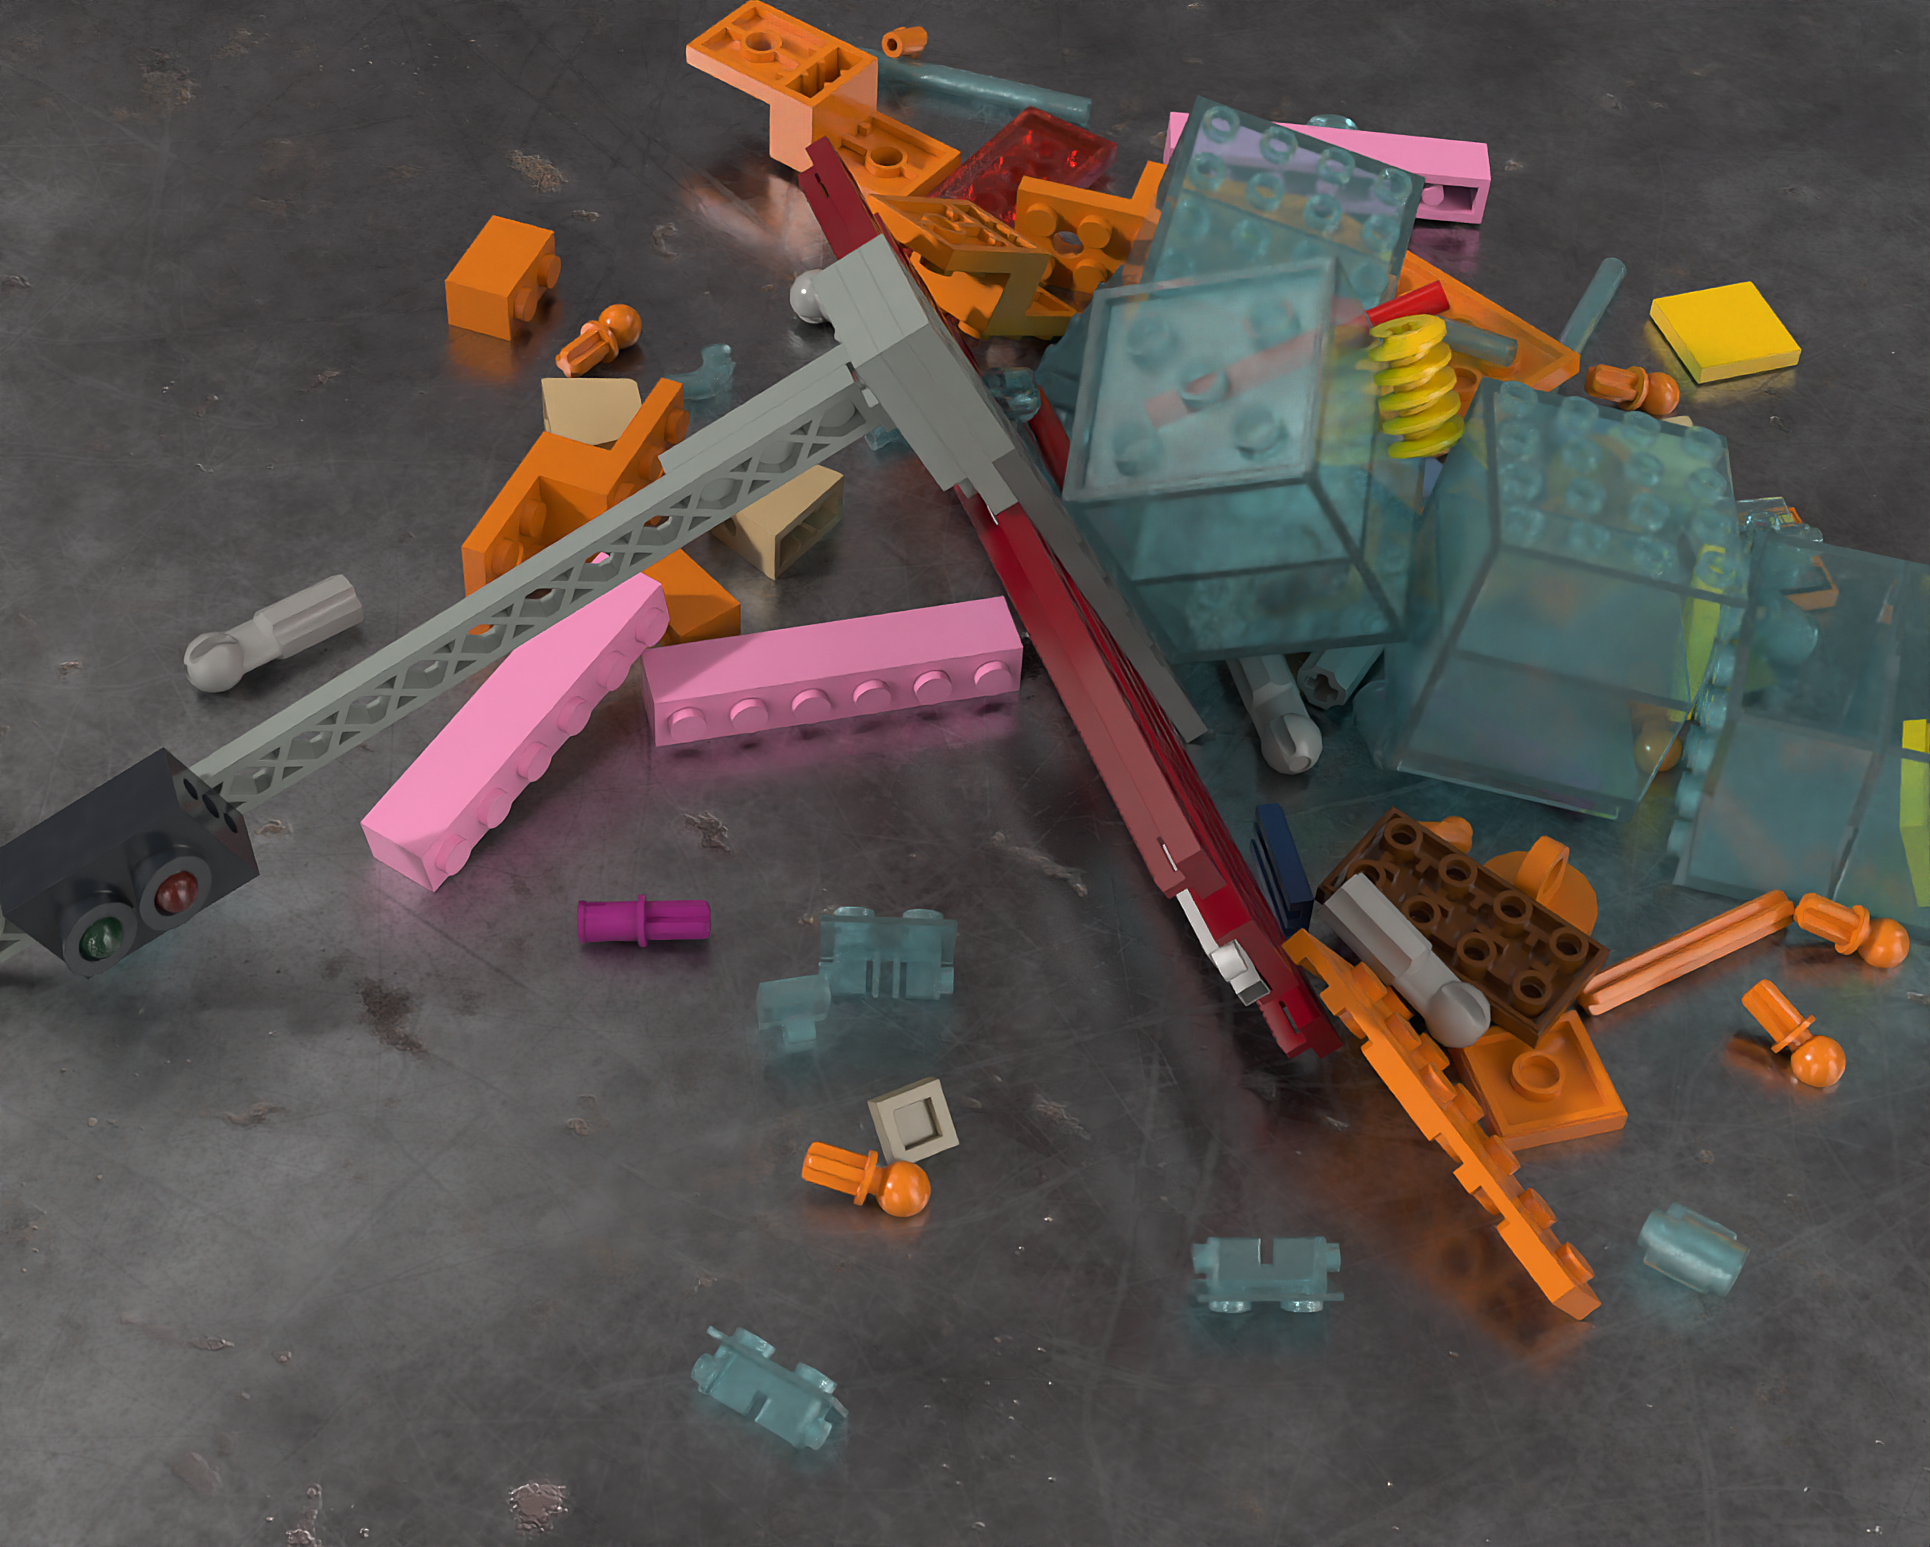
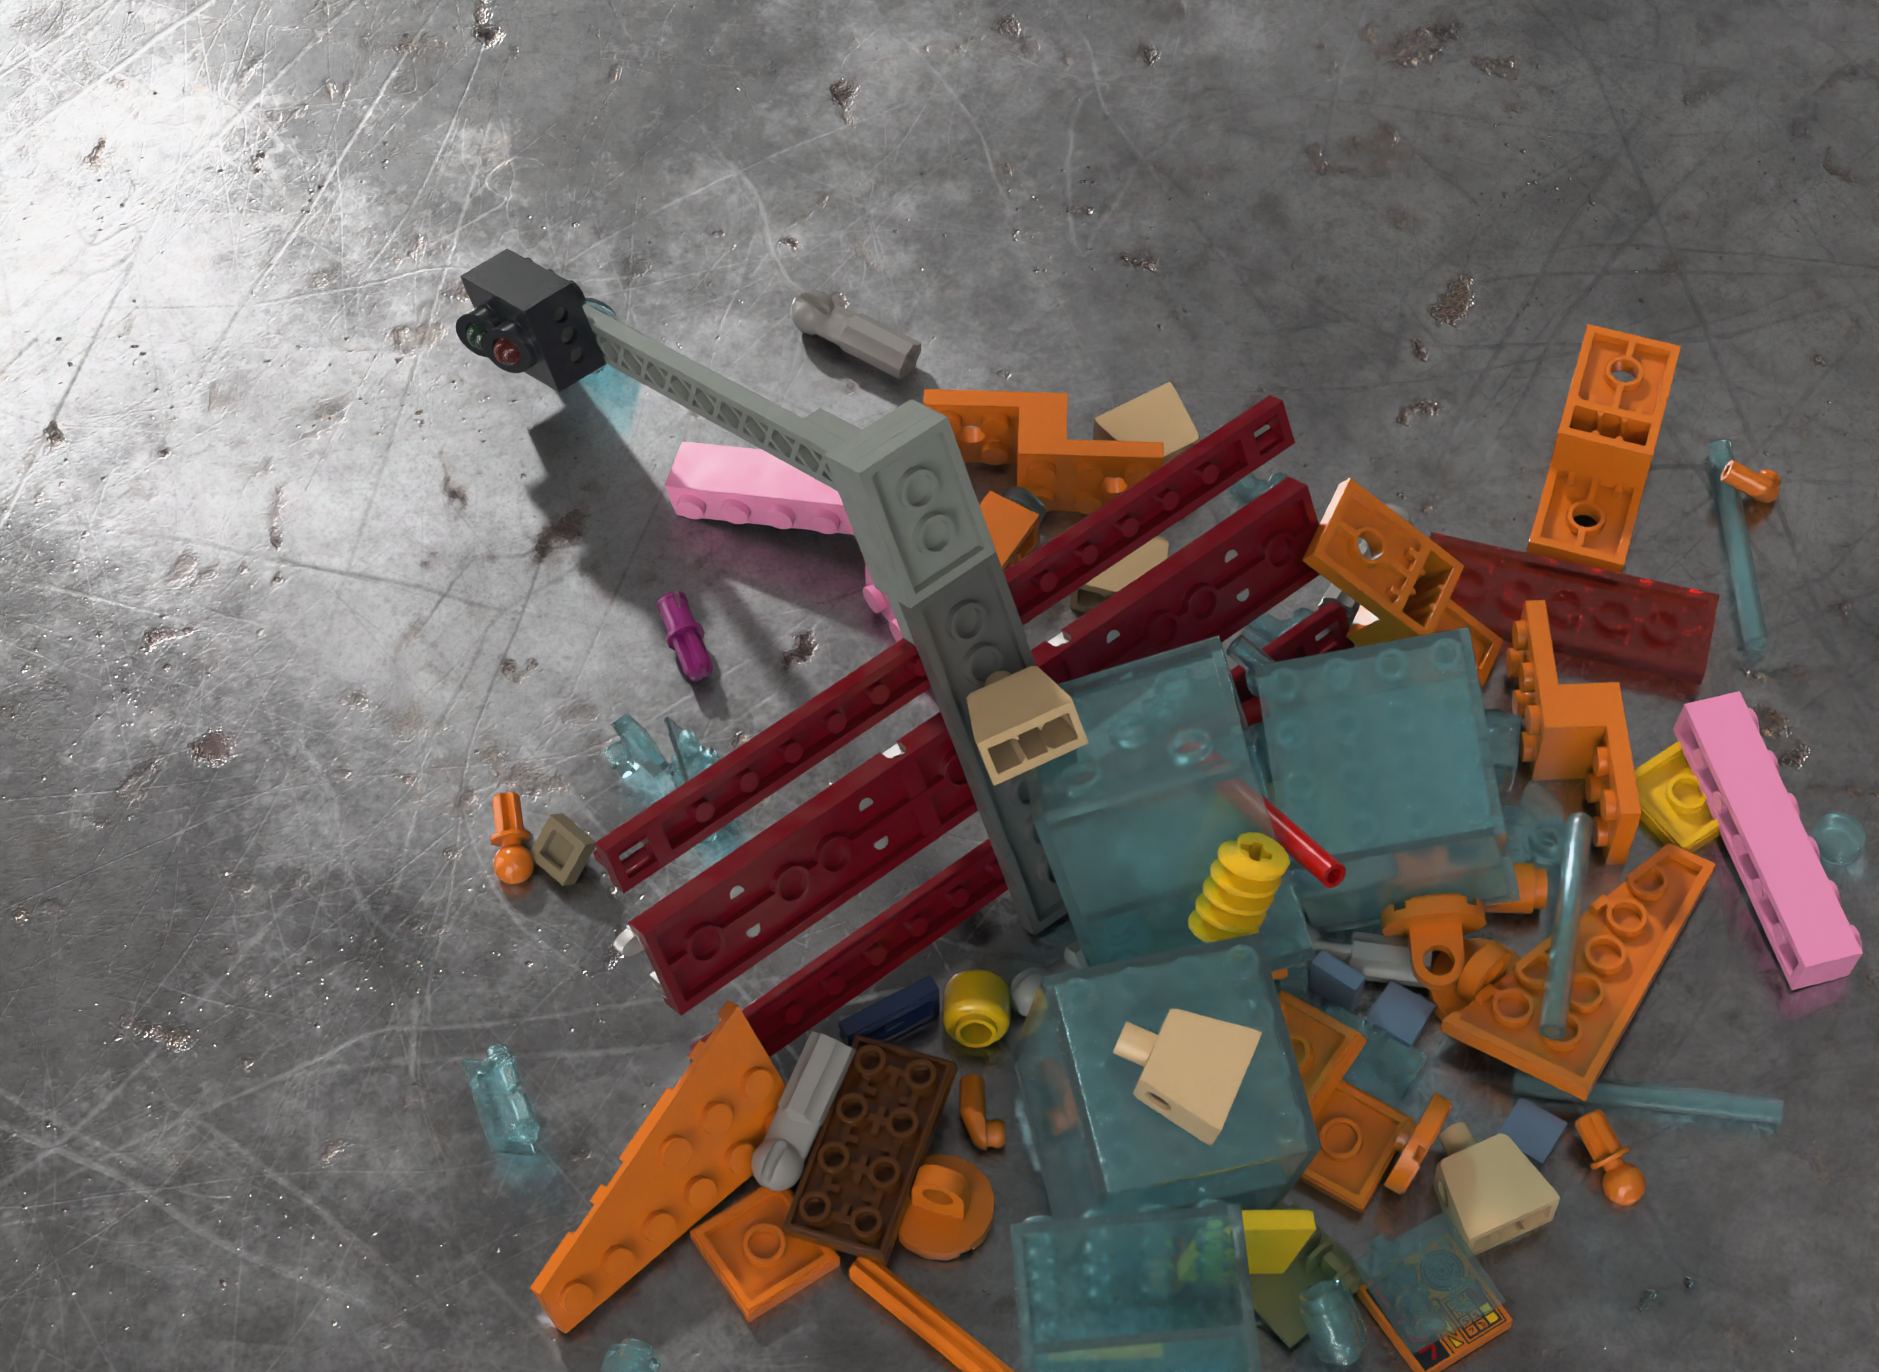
camera: 75 degrees right, 10 degrees up
orange brick [445,215,561,341] -> none
orange axle [555,304,643,378] -> none
clear light blue hinge [691,1326,849,1450] -> none
yellow tile [1649,281,1801,384] -> none
none -> yellow head [942,969,1011,1048]
none -> tan torso [966,666,1089,786]
none -> tan torso [1112,1009,1262,1146]

